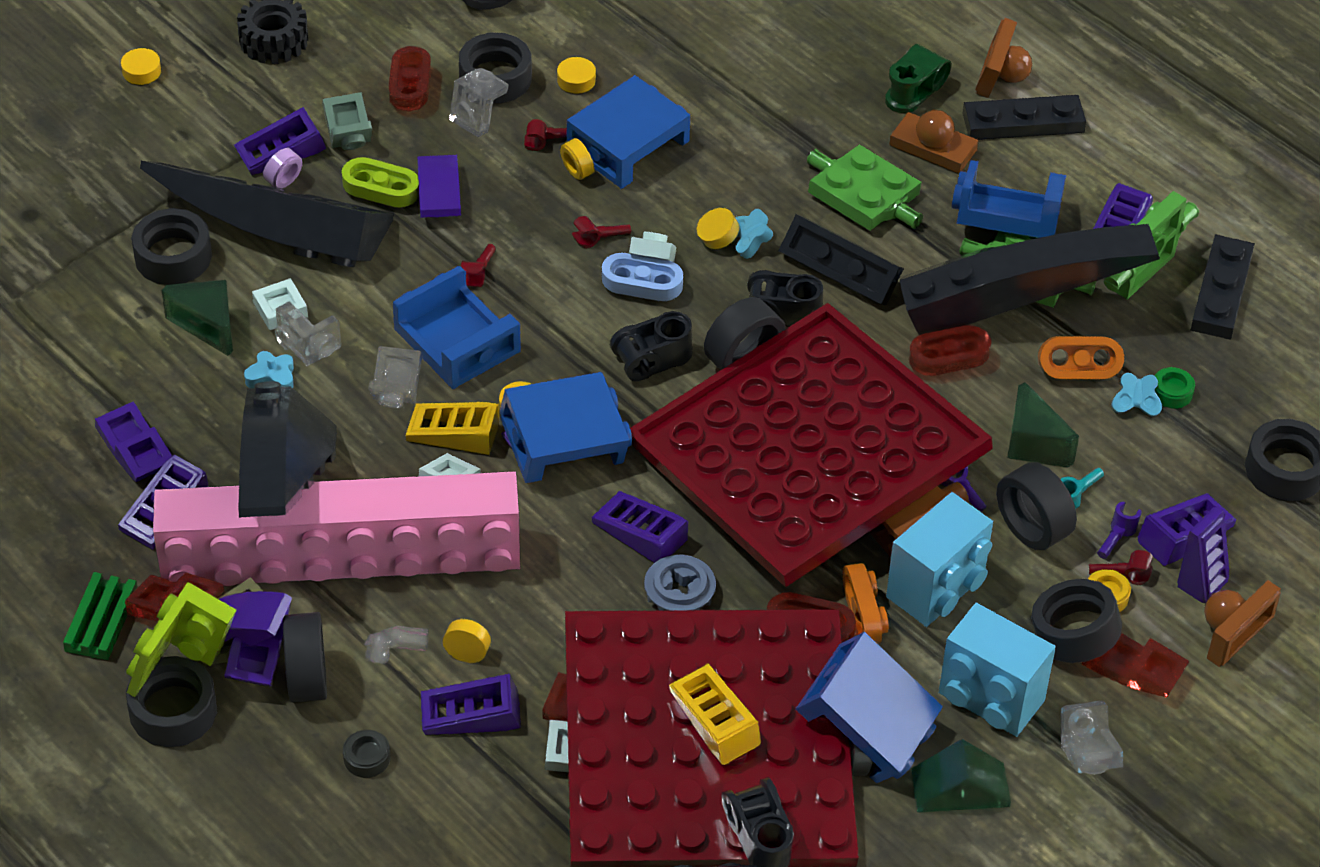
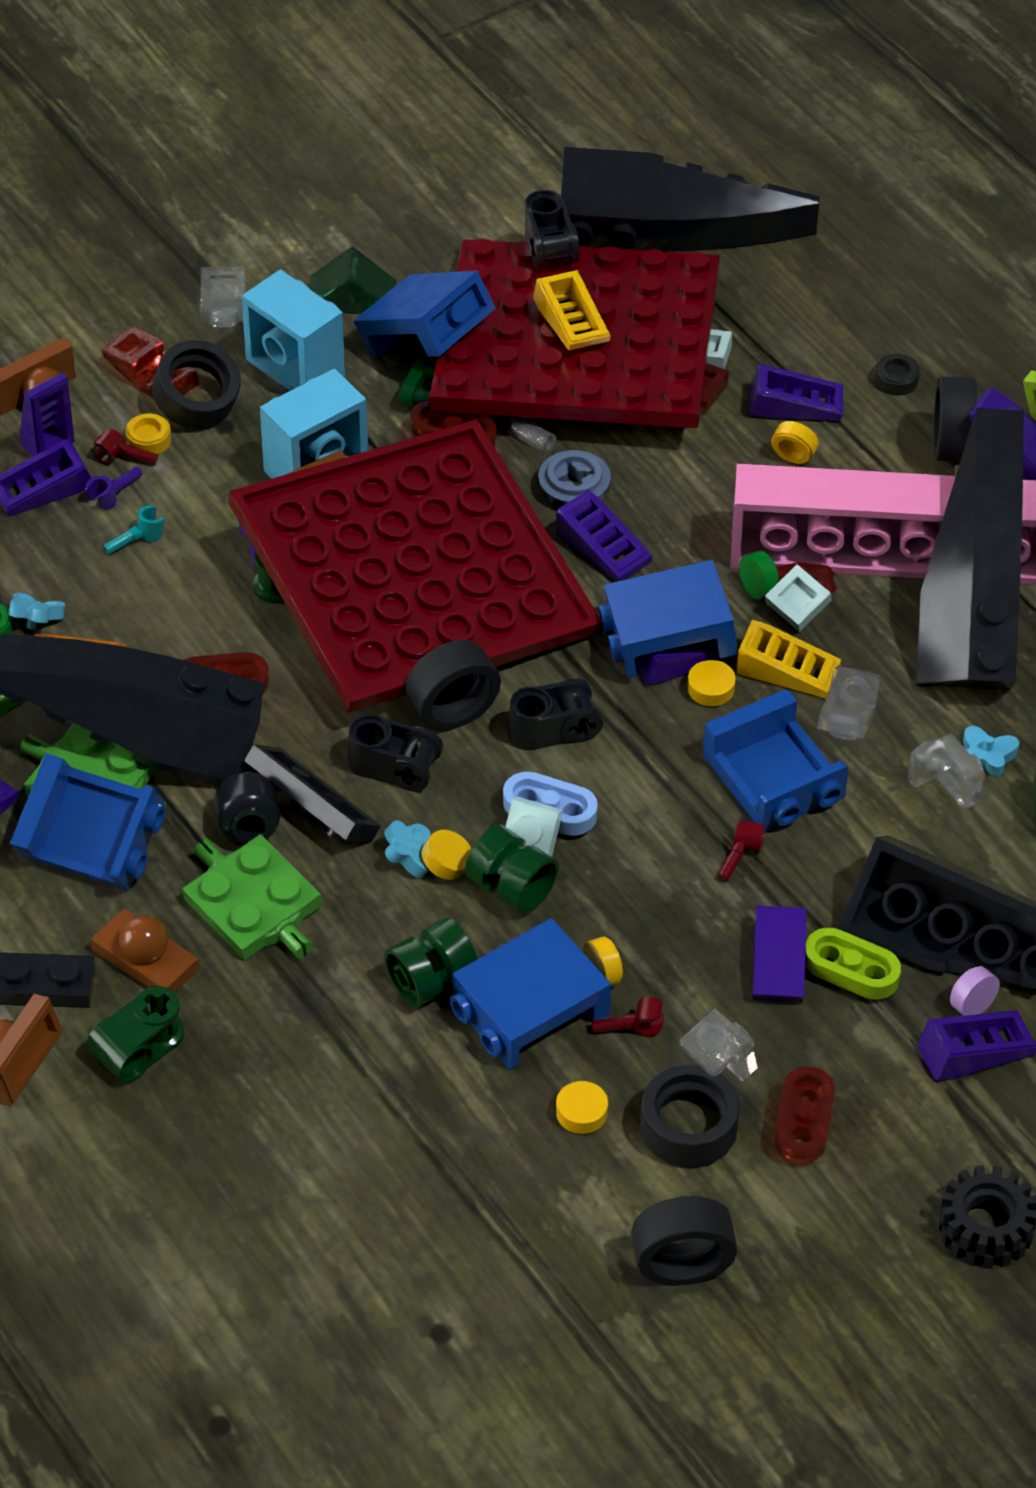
camera: 170 degrees left, 0 degrees up
light aqua plate [252,278,308,330] -> none
sand green bracket [322,92,372,150] -> none
clear arm [364,625,429,663] -> none
dark red hand [571,216,631,248] -> none
orange plate [843,563,889,644] -> none
black tyre [996,462,1077,550] -> none
clear green slope [1007,382,1079,468] -> none
none -> black head [214,772,281,845]
none -> dark green wheel [384,918,478,1008]
none -> dark green wheel [465,824,559,914]

